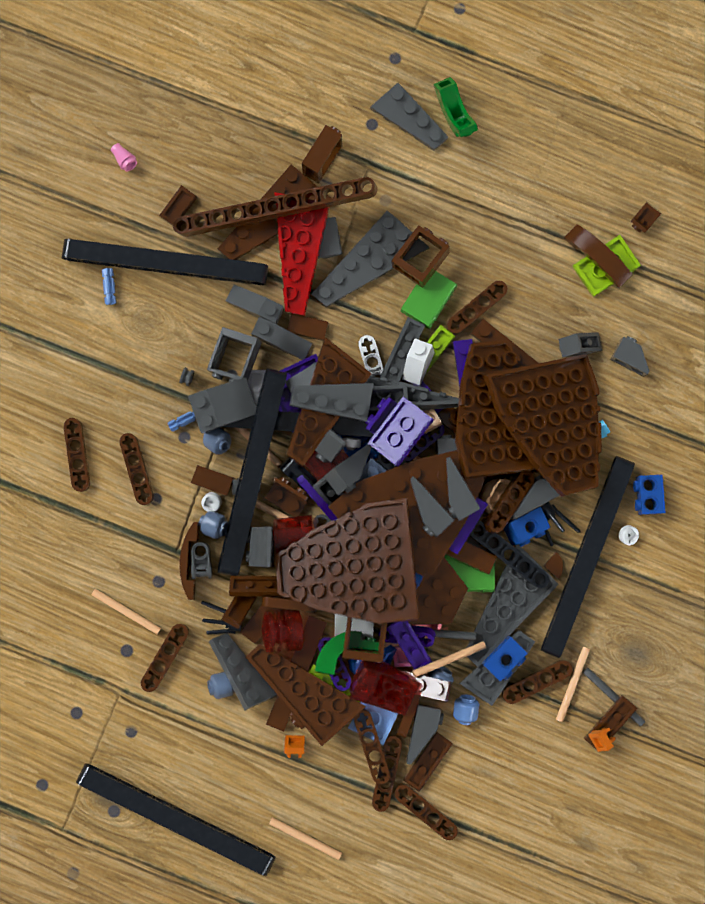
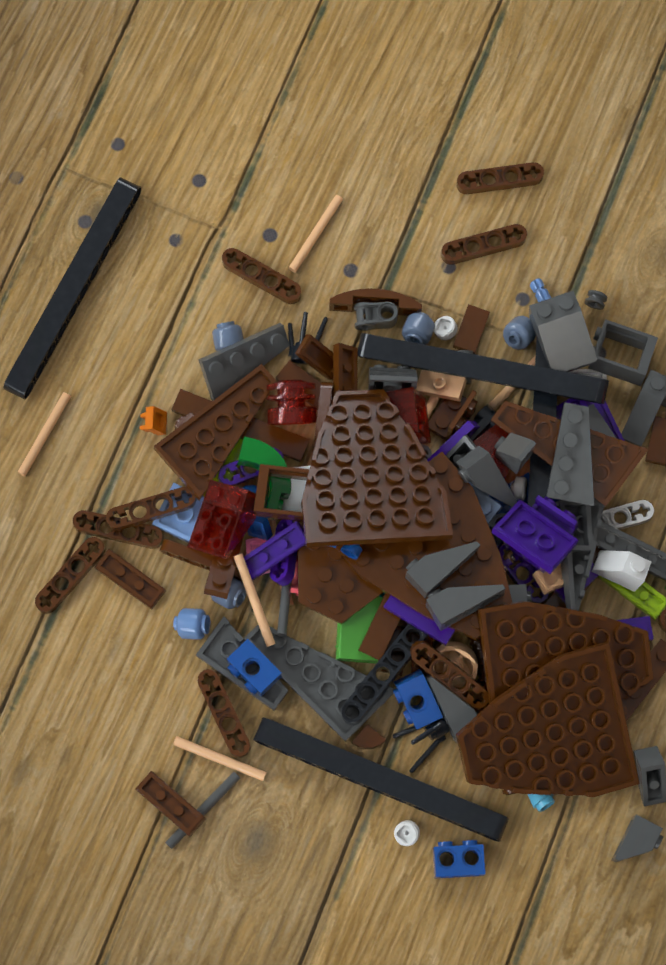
camera: 90 degrees right, 10 degrees down
dark grey slope [406,704,444,765] -> none
orange tile [588,728,616,752] -> none
none -> light nougat plate [416,370,467,402]

